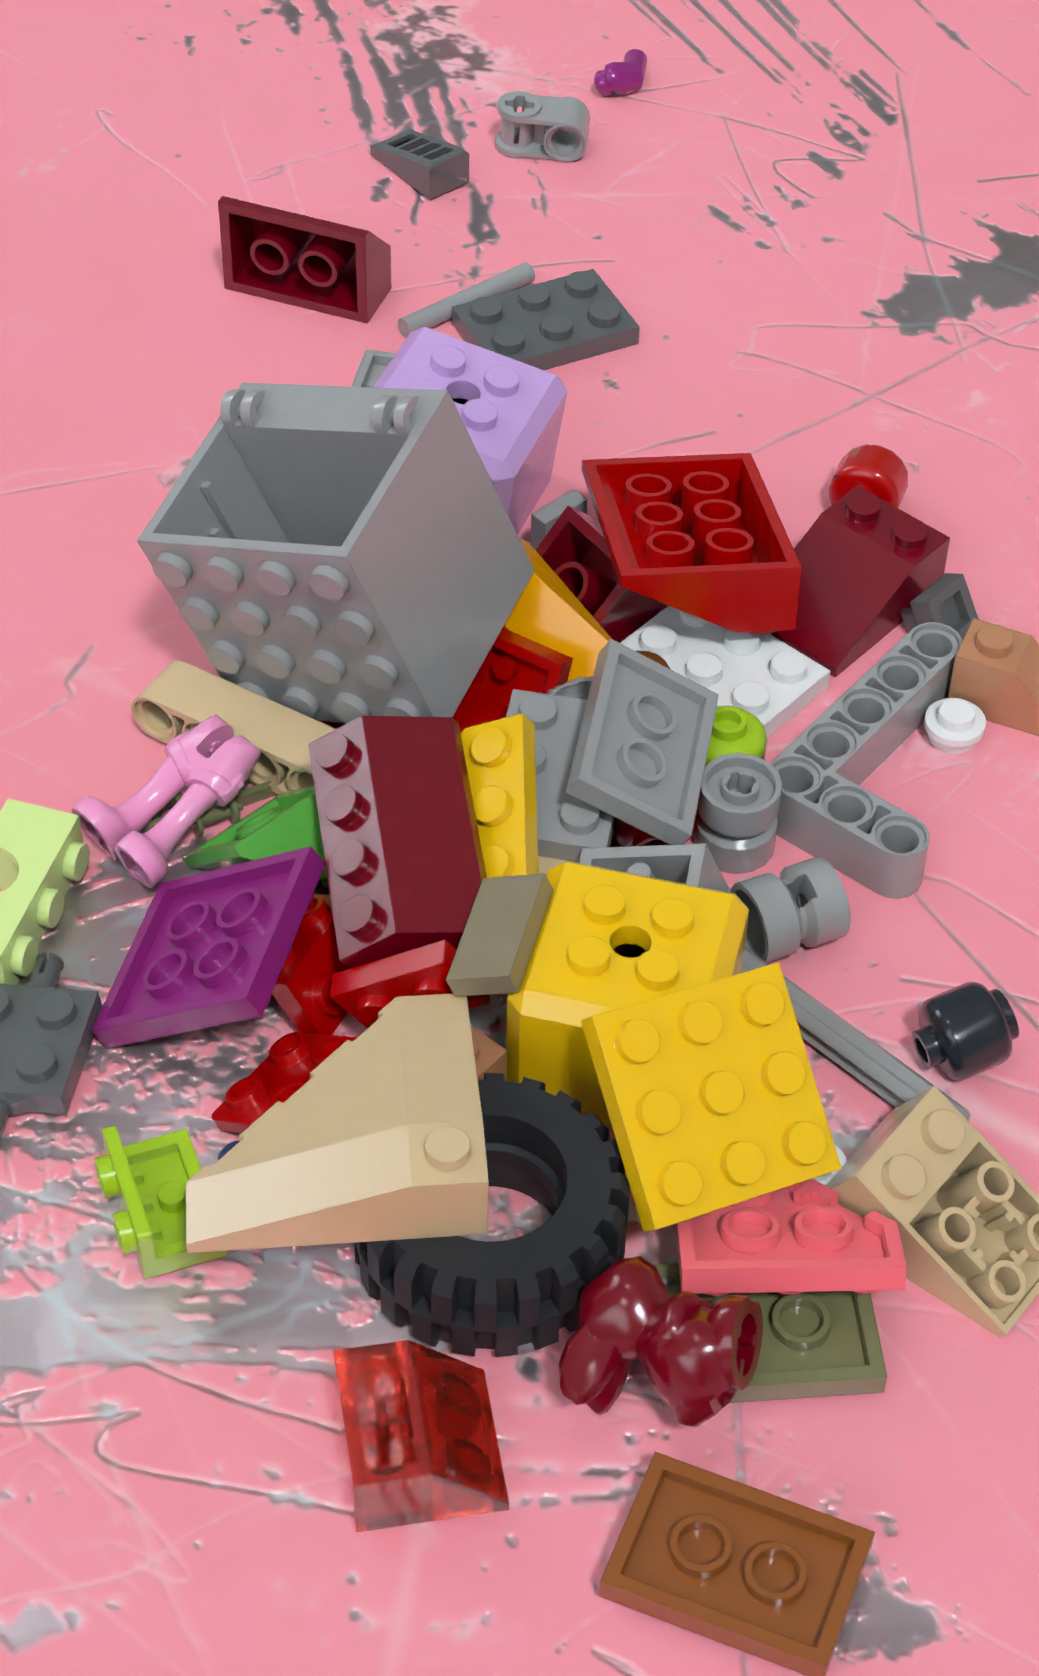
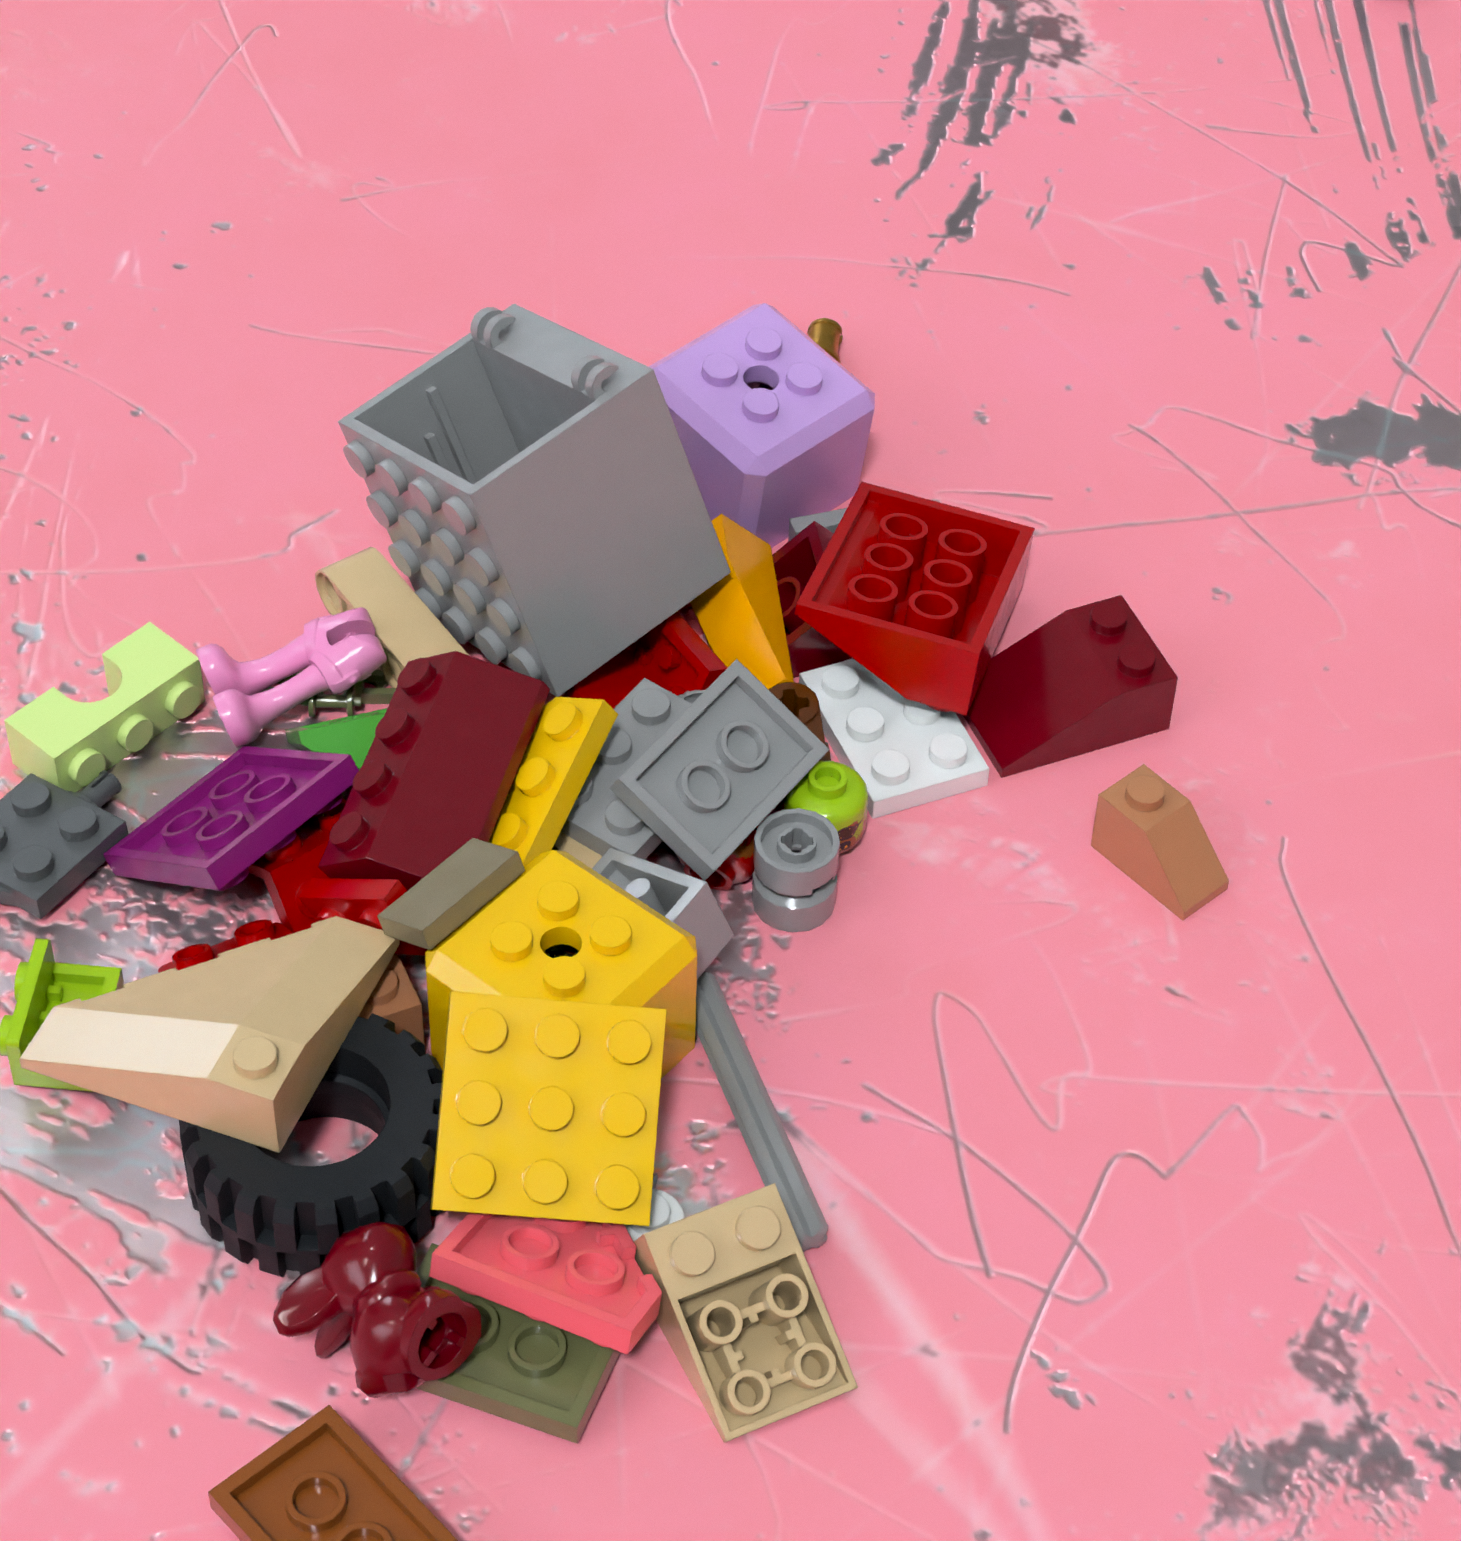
camera: 25 degrees right, 0 degrees up
dark red slope [218,196,392,324] -> none
clear red slope [333,1340,509,1533] -> none
dark grey slope [370,129,469,200] -> none
light grey bar [398,262,535,338] -> none
dark grey plate [452,269,640,370] -> none
light grey piece [495,91,590,162] -> none
magenta arm [594,49,647,96] -> none
light grey wheel [730,857,851,963] -> none
light grey beam [771,622,962,899] -> none
red head [829,444,908,508] -> none
dark grey tile [900,573,979,640] -> none
black head [912,981,1019,1081] -> none
white plate [924,698,986,754] -> none

